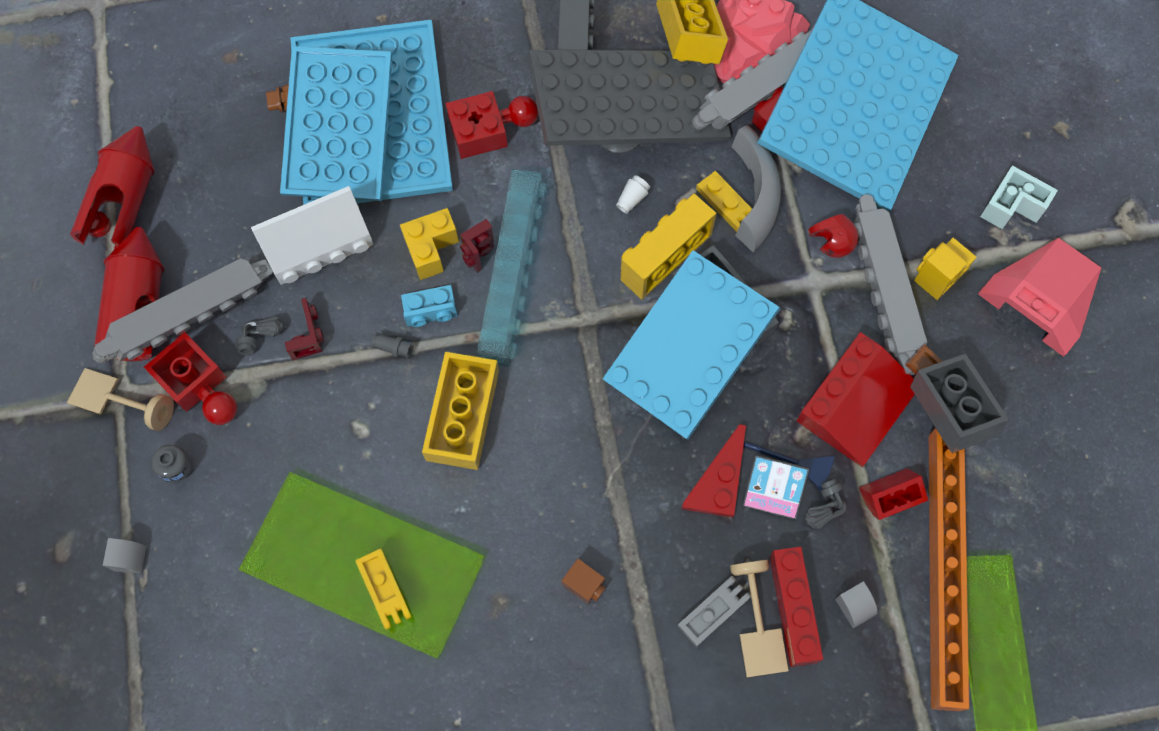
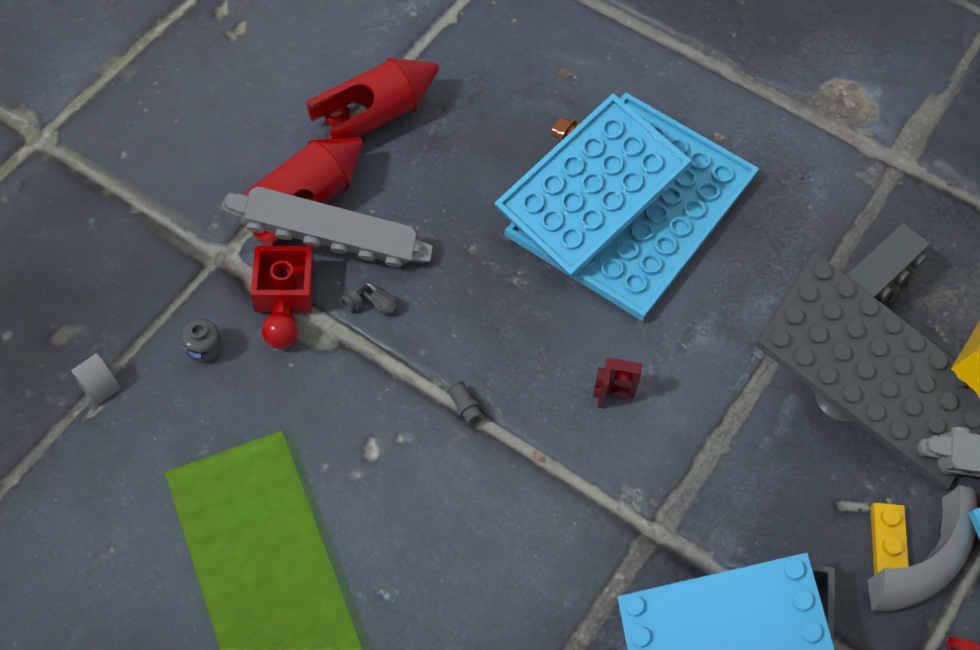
camera: 40 degrees right, 10 degrees down
tan piece [67,368,174,431] -> none
white slope [251,186,374,285] -> none
dark red bracket [284,298,324,360] -> none
yellow hinge [355,548,412,630] -> none
yellow brick [400,208,459,280] -> none
medium azure bracket [401,285,457,327] -> none
yellow brick [422,352,499,470] -> none
red brick [445,91,539,159] -> none
clear light blue brick [477,169,546,367] -> none
white cone [616,176,650,214] -> none
yellow brick [620,194,716,300] -> none

